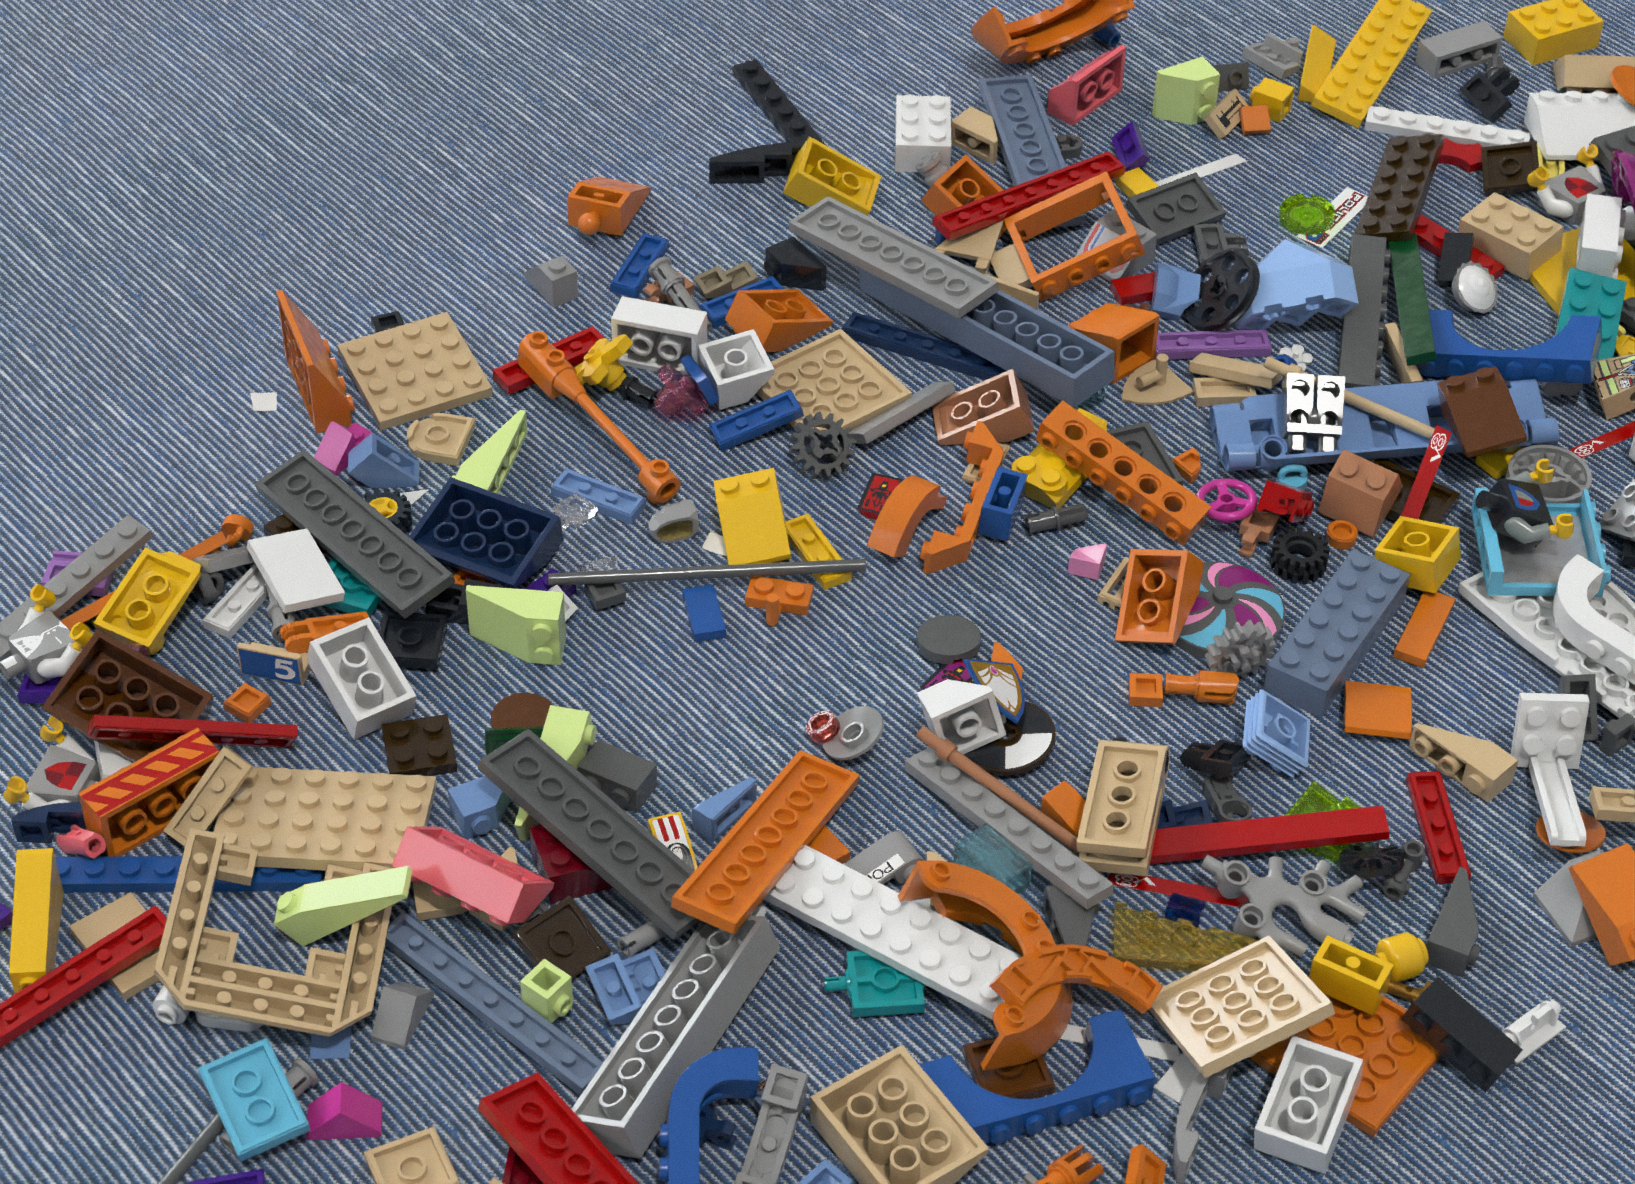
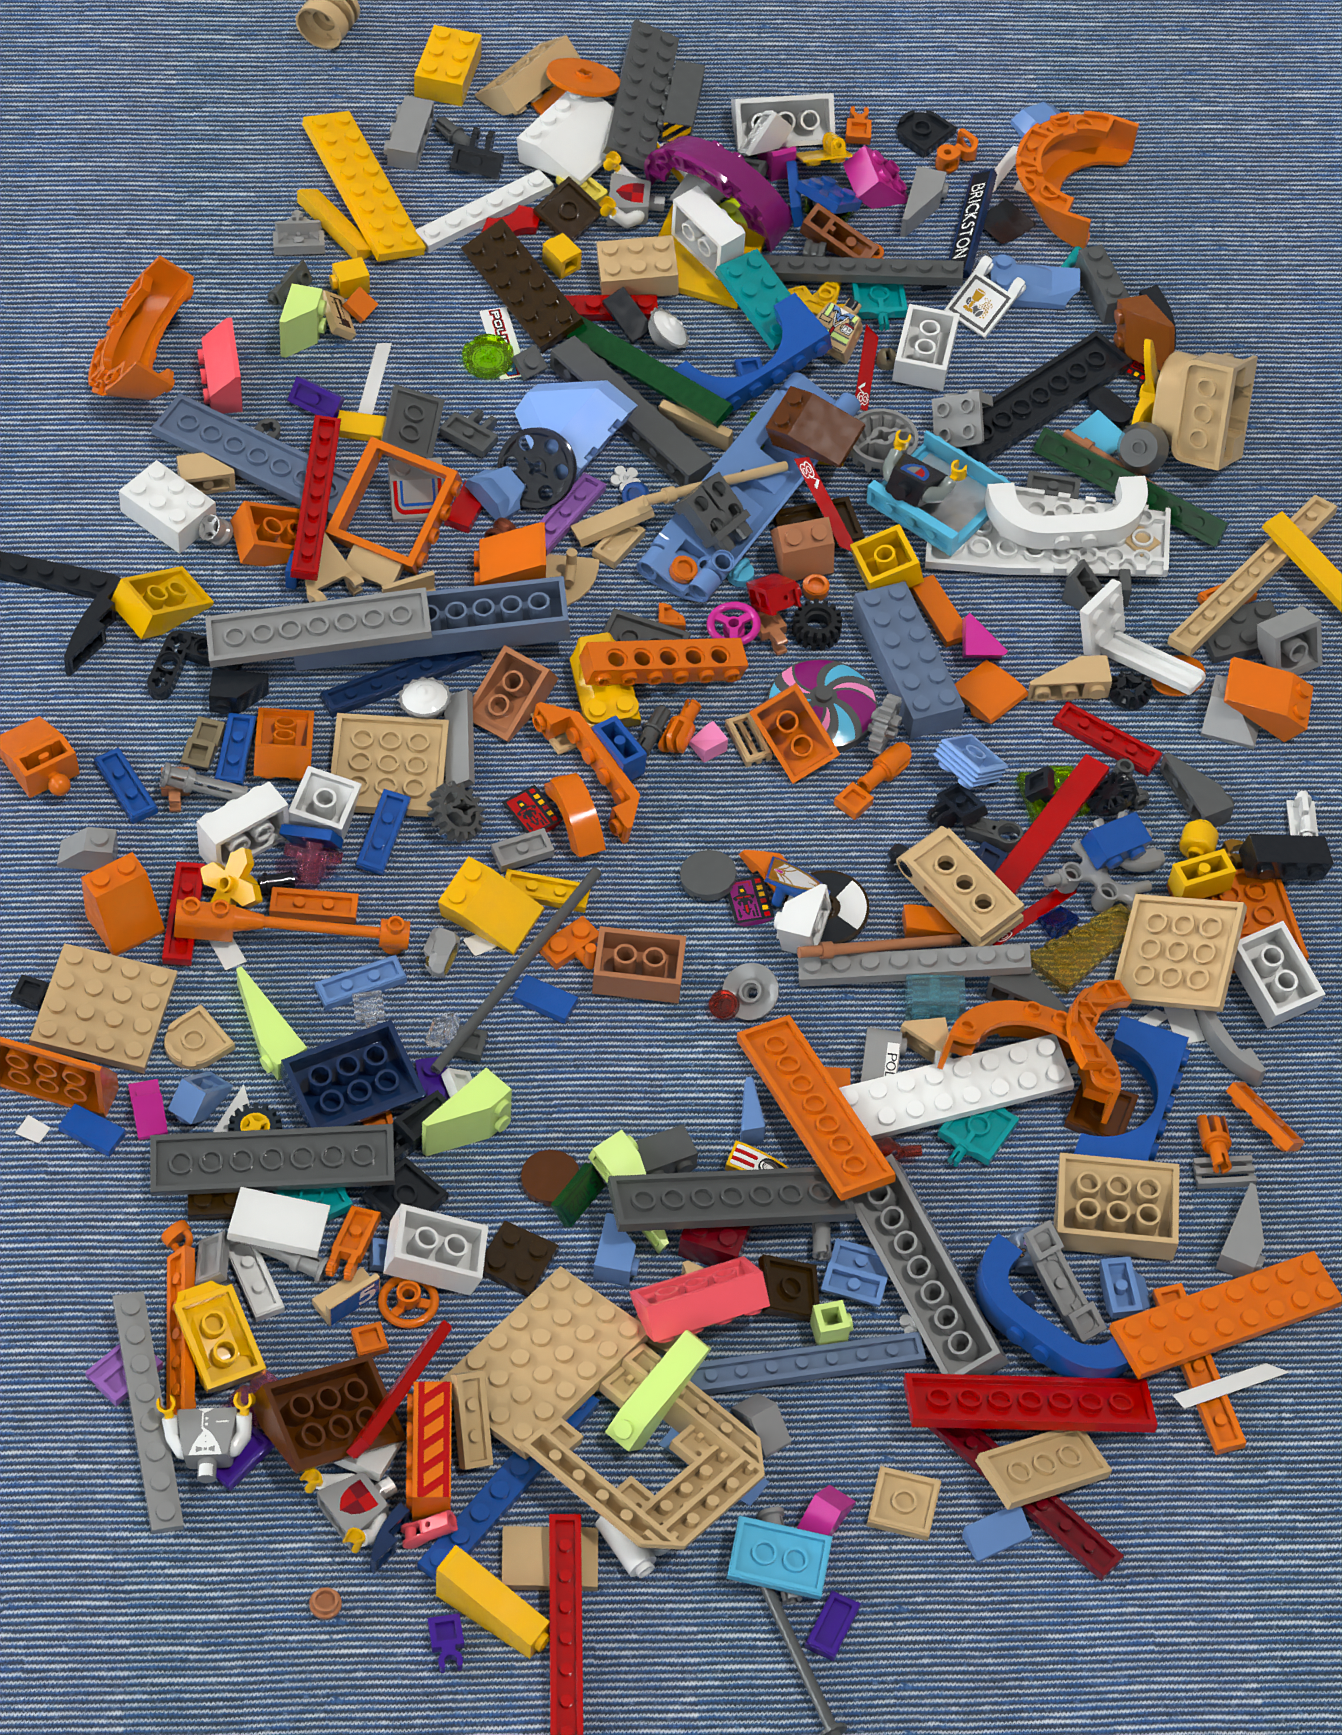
camera: 55 degrees left, 10 degrees up
none -> blue tile [58,1104,126,1157]
none -> orange slope [81,852,165,956]
none -> black beam [147,630,244,700]
none -> white sticker [209,938,247,970]
none -> orange plate [269,887,359,924]
none -> orange piece [378,1276,439,1329]
none -> white piece [398,677,452,719]
none -> light grey plate [491,828,555,873]
none -> dark grey plate [511,345,548,381]
none -> yellow brick [542,233,582,279]
none -> nougat brick [592,926,686,1003]
none -> orange arm [658,699,702,754]
none -> orange tile [669,555,698,584]
none -> clear red piece [874,1136,922,1161]
none -> dark pink slope [962,613,1008,659]
none -> black tile [1025,766,1056,803]
none -> blue brick [1081,812,1153,871]
none -> black gear [1109,671,1152,709]

